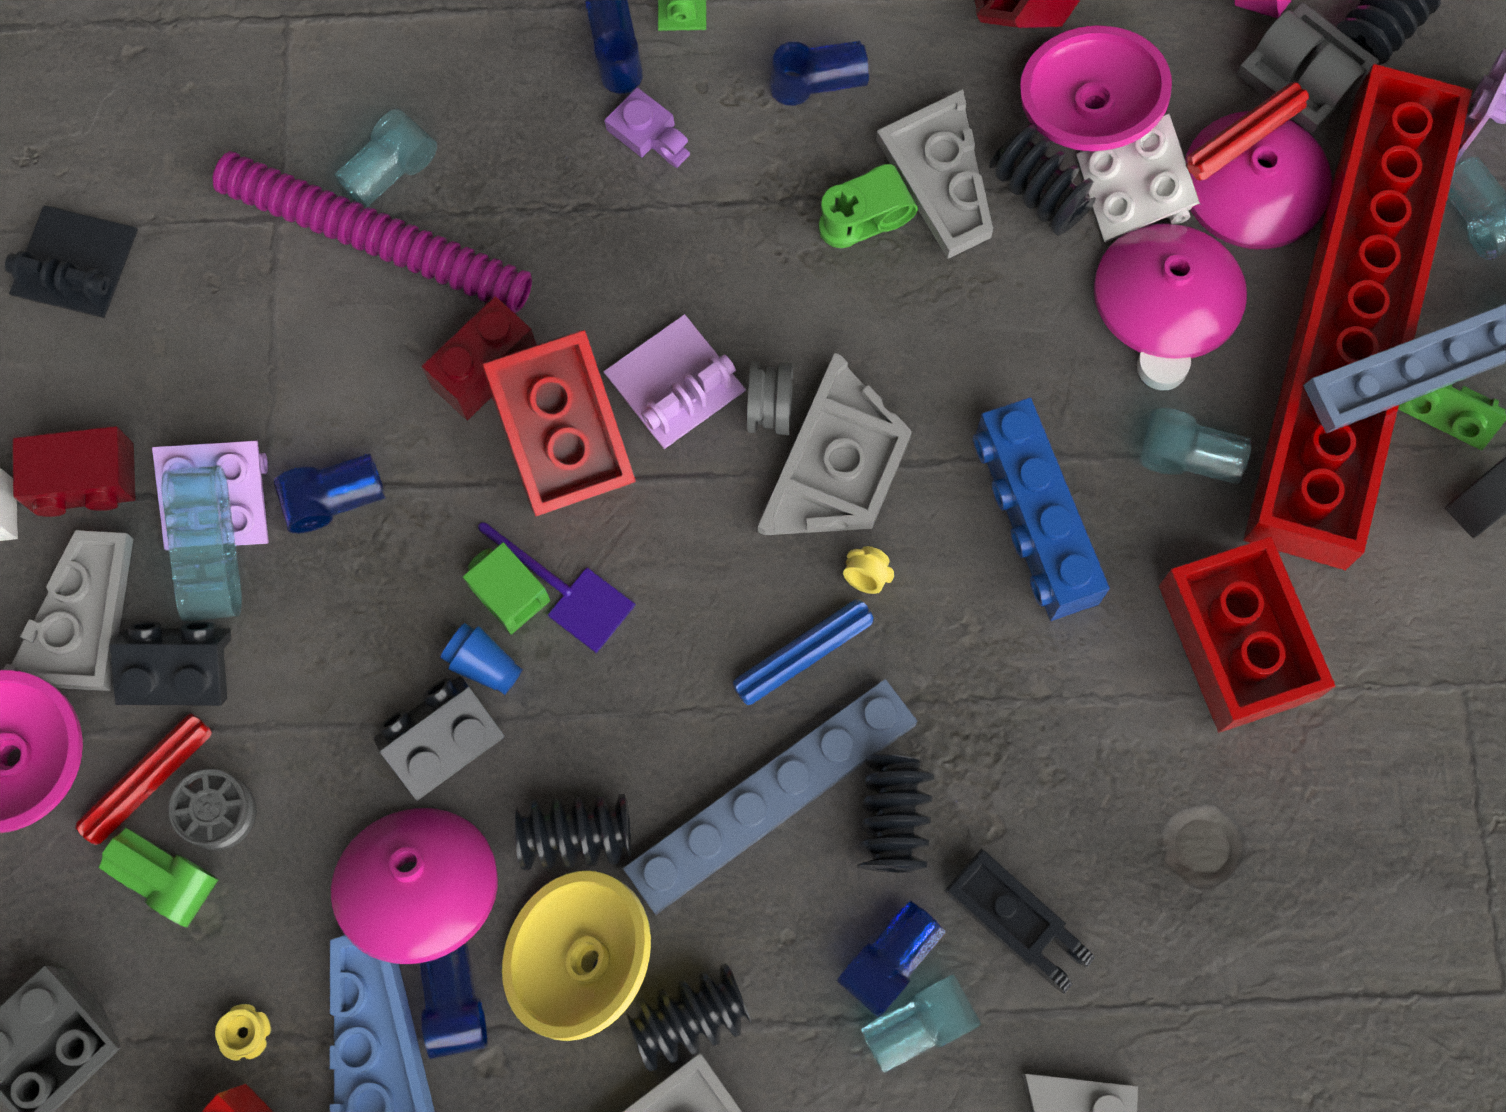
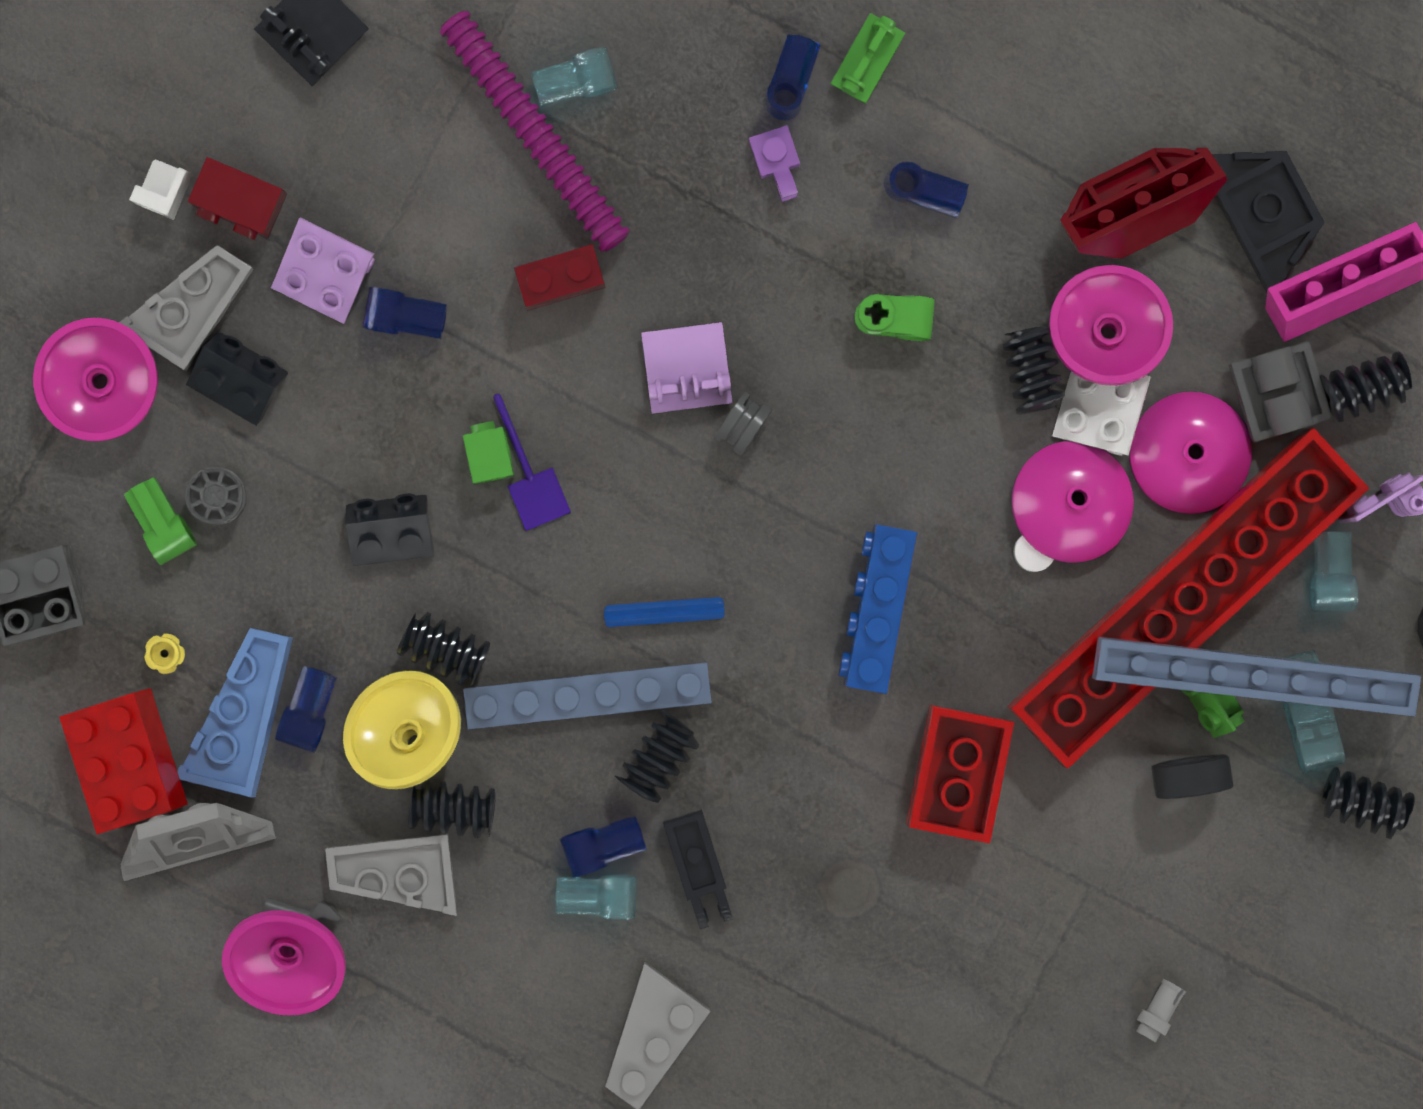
camera: 30 degrees right, 15 degrees up
red axle [75,713,212,845] -> none
clear light blue beam [161,465,242,622] -> none
dark pink dish [331,808,498,964] -> none
blue cone [440,623,523,695] -> none
red brick [480,330,636,516] -> none
light grey wing [758,353,912,535] -> none
light yellow plate [843,546,894,594] -> none
light grey wing [876,89,993,259] -> none
clear light blue piece [1140,408,1252,484] -> none
red axle [1185,82,1309,181] -> none

